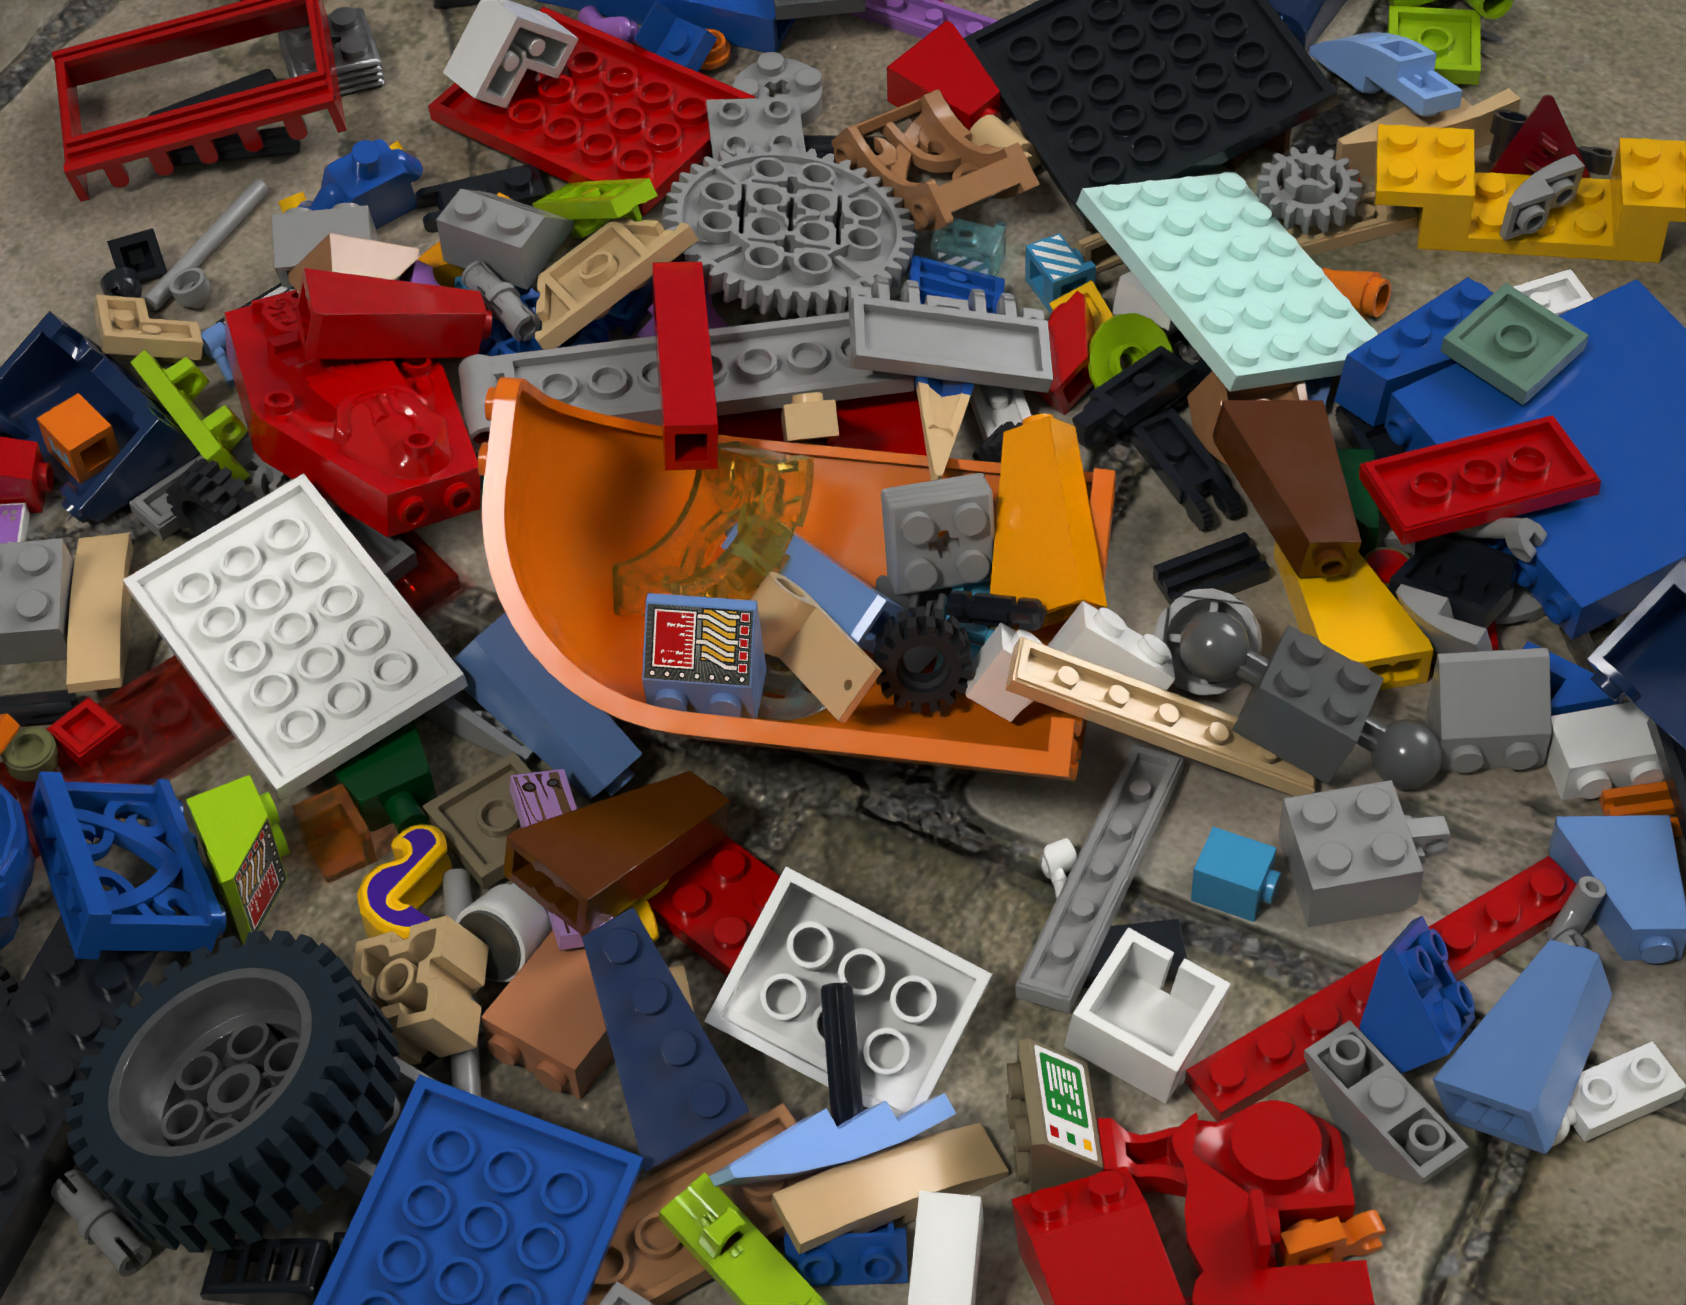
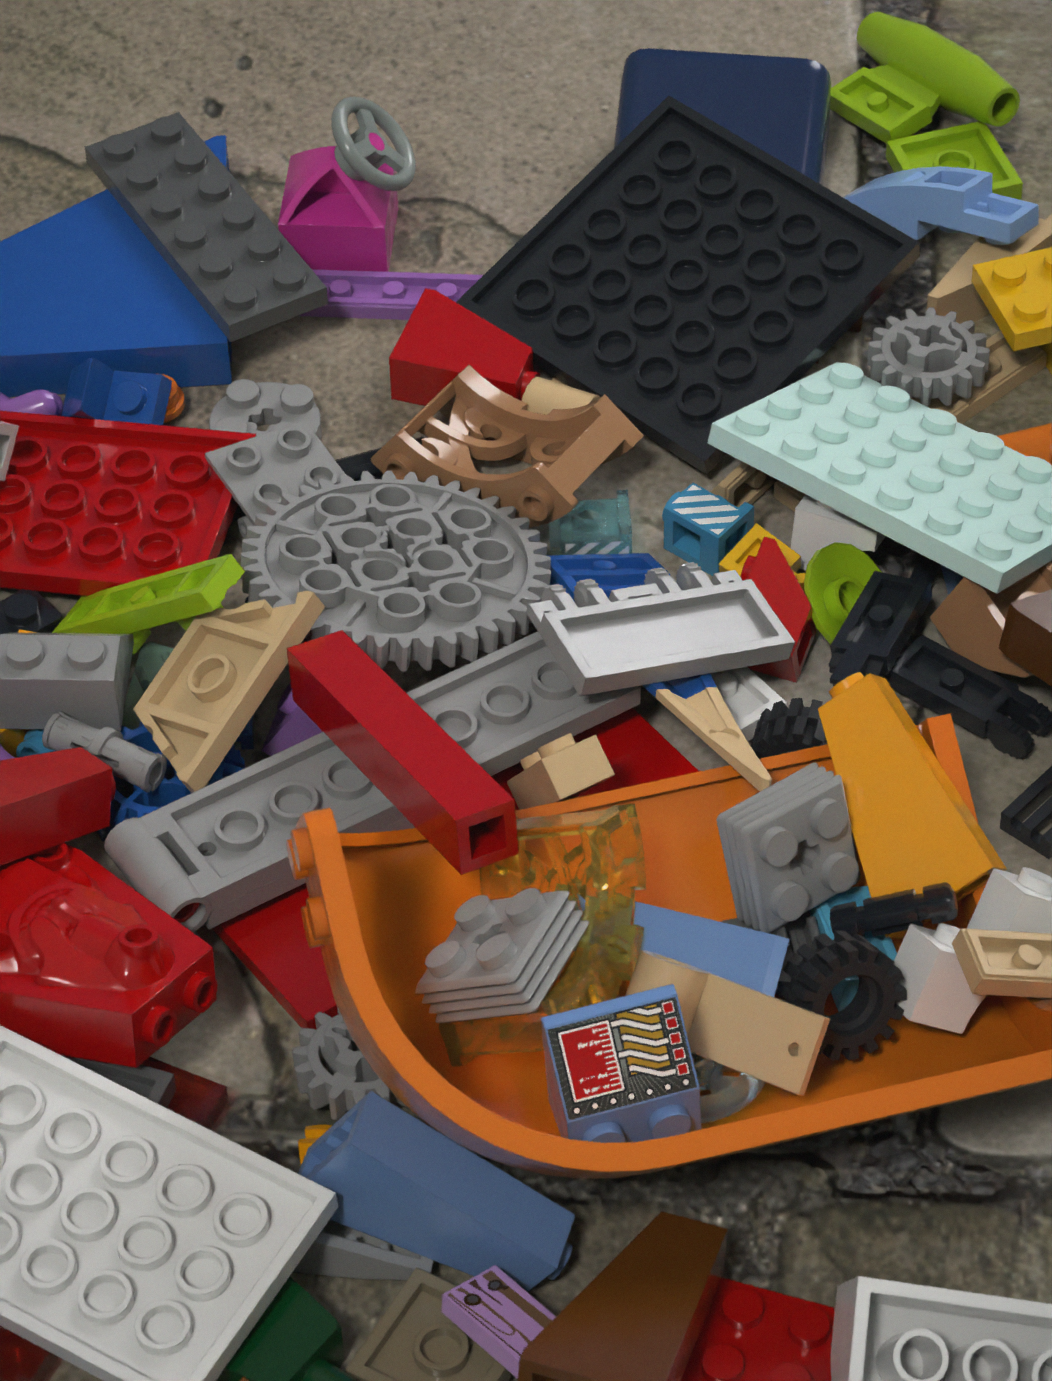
camera: 25 degrees left, 5 degrees down
none -> light grey brick [415,888,589,1023]

